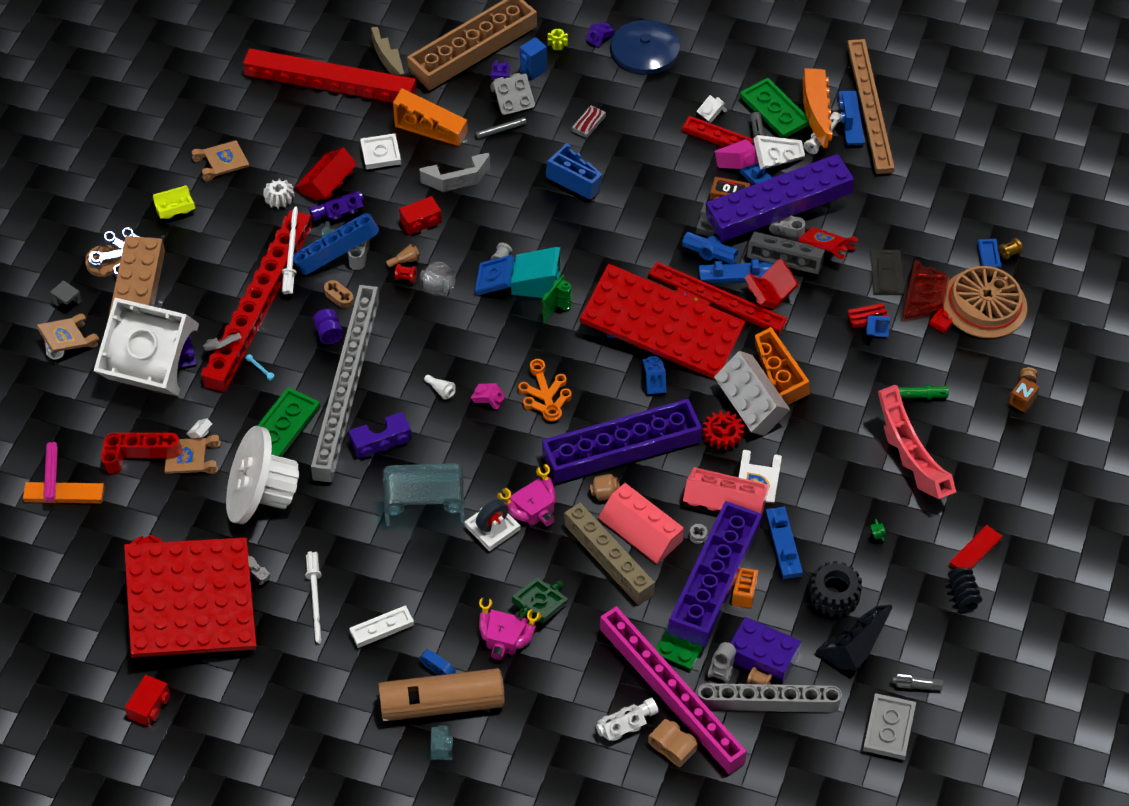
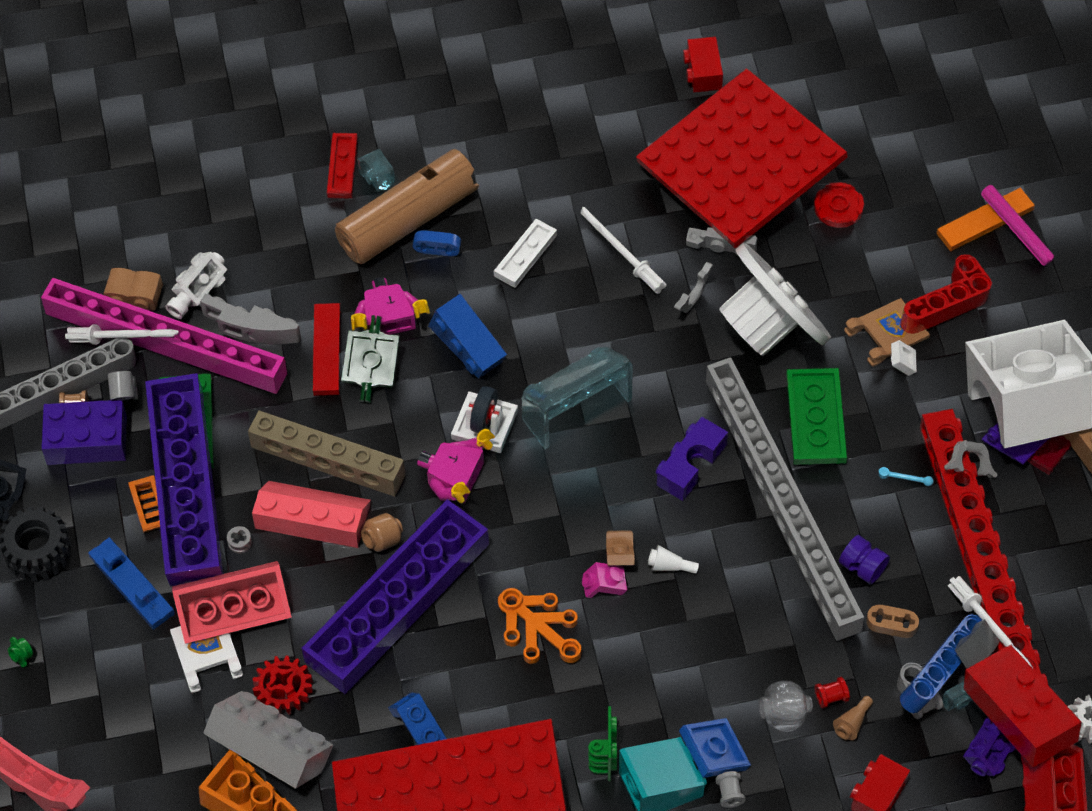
camera: 150 degrees right, 5 degrees up
none -> white piece [65,324,179,345]
none -> light grey slope [200,294,301,344]
none -> red tile [313,303,340,396]
none -> red tile [327,133,358,198]
none -> blue wedge [428,294,507,379]
none -> medium nougat bracket [606,530,634,565]
none -> light grey helmet [674,262,713,313]
none -> dark grey slope [955,619,999,669]
none -> red brick [963,645,1082,767]

